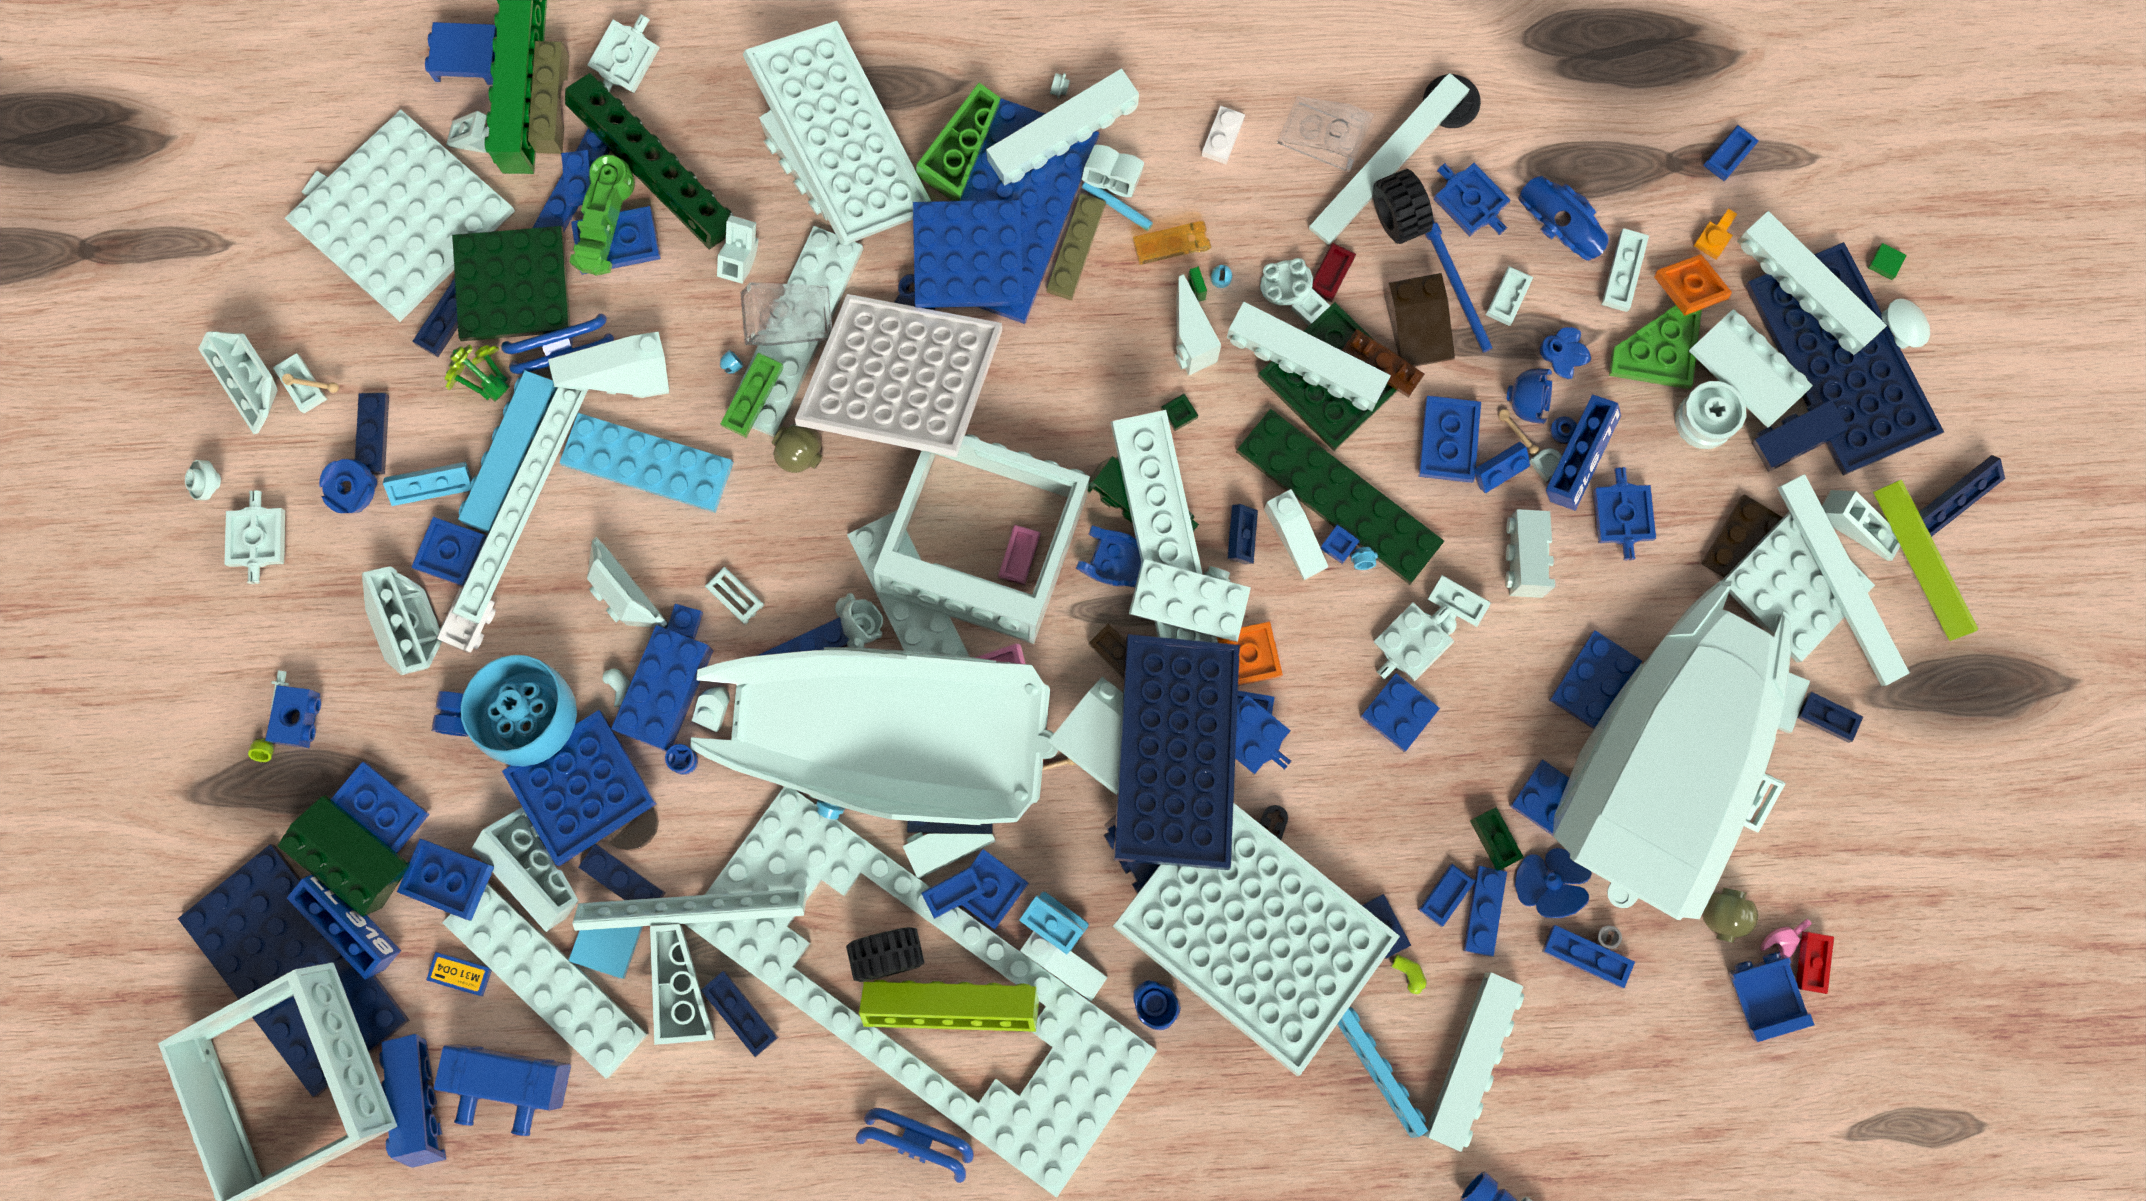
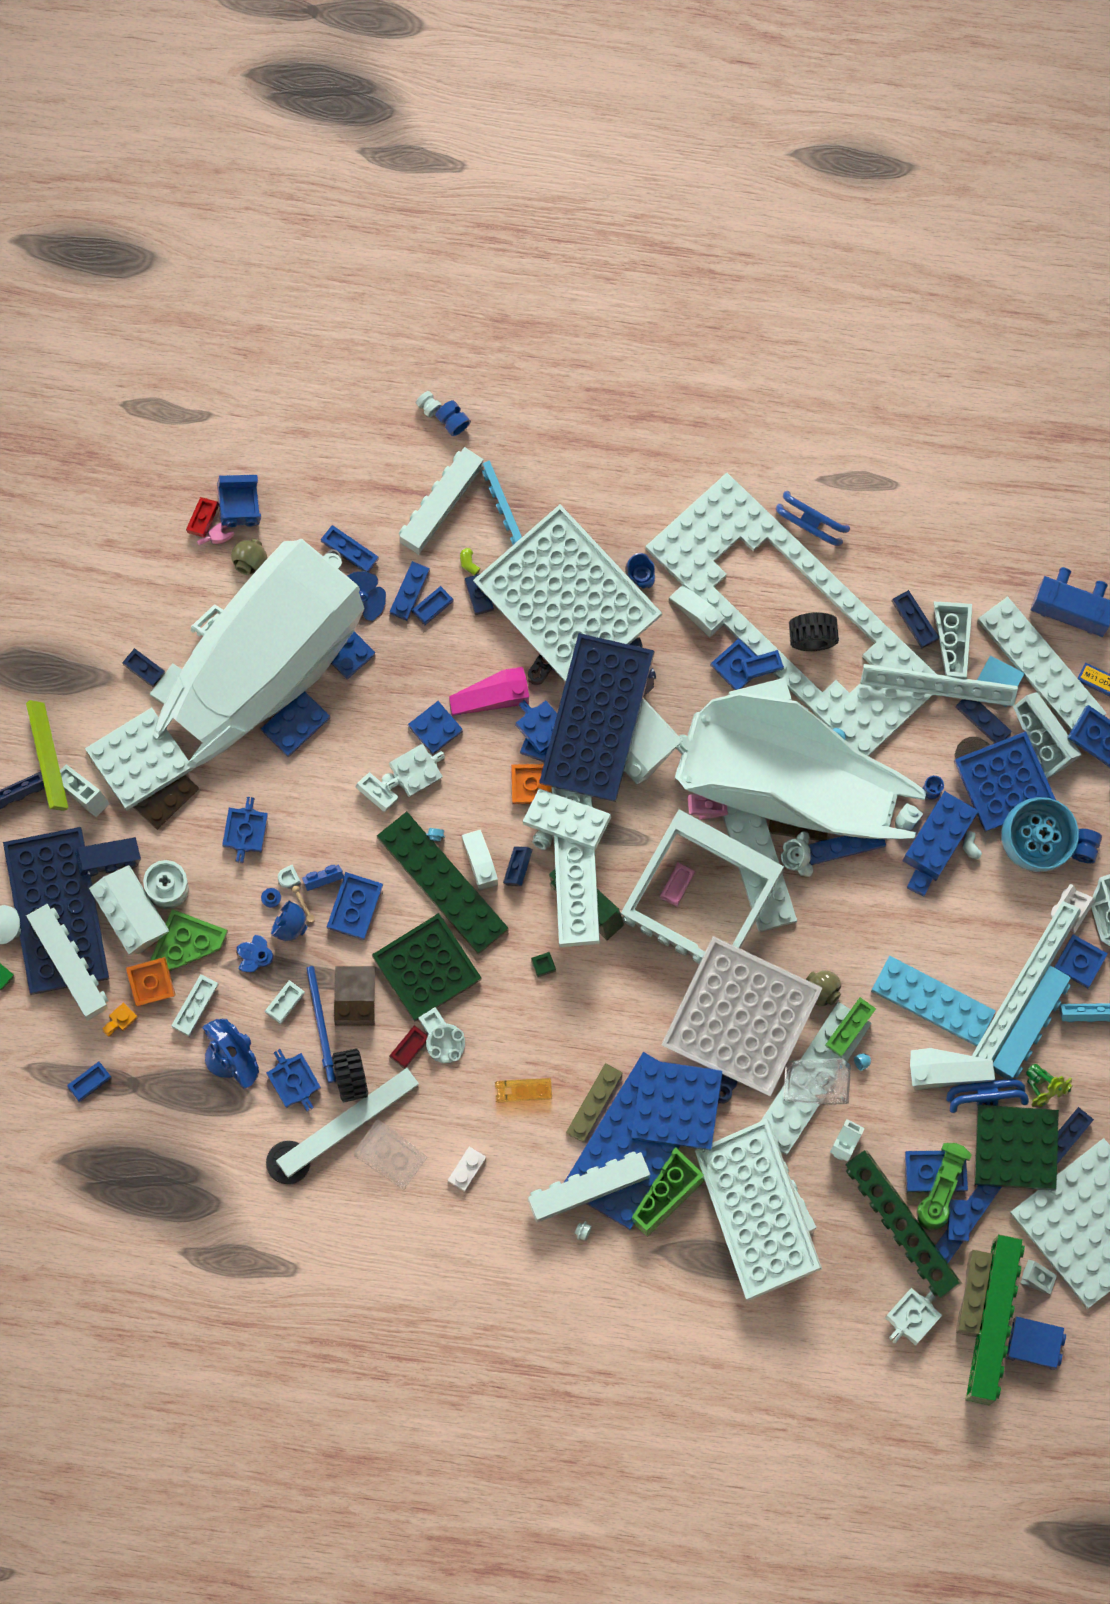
camera: 175 degrees left, 5 degrees down
light aqua wedge [587,537,668,629] -> none
light aqua tile [705,567,765,625] -> none
lime brick [859,980,1039,1032] -> none
medium azure panel [1019,891,1089,955] -> none
blue animal [1076,525,1141,588] -> none
light aqua brick [1082,145,1144,197] -> none
medium azure bar [1082,182,1153,231] -> none
dark brown plate [1089,624,1126,679] -> none
light aqua slope [1175,274,1221,375] -> none
green tile [1188,266,1207,302] -> none
medium azure hinge [1210,265,1232,288] -> none
light aqua brick [1227,302,1391,411] -> none
blue plate [1320,525,1359,564] -> none
reddish brown plate [1342,329,1425,398] -> none
dark green plate [1470,807,1524,871] -> none
light aqua wedge [1505,509,1555,598] -> none
blue brick [1546,394,1621,511] -> none
light aqua tile [1777,474,1910,686] -> none
none -> dark pink wedge [449,667,529,716]

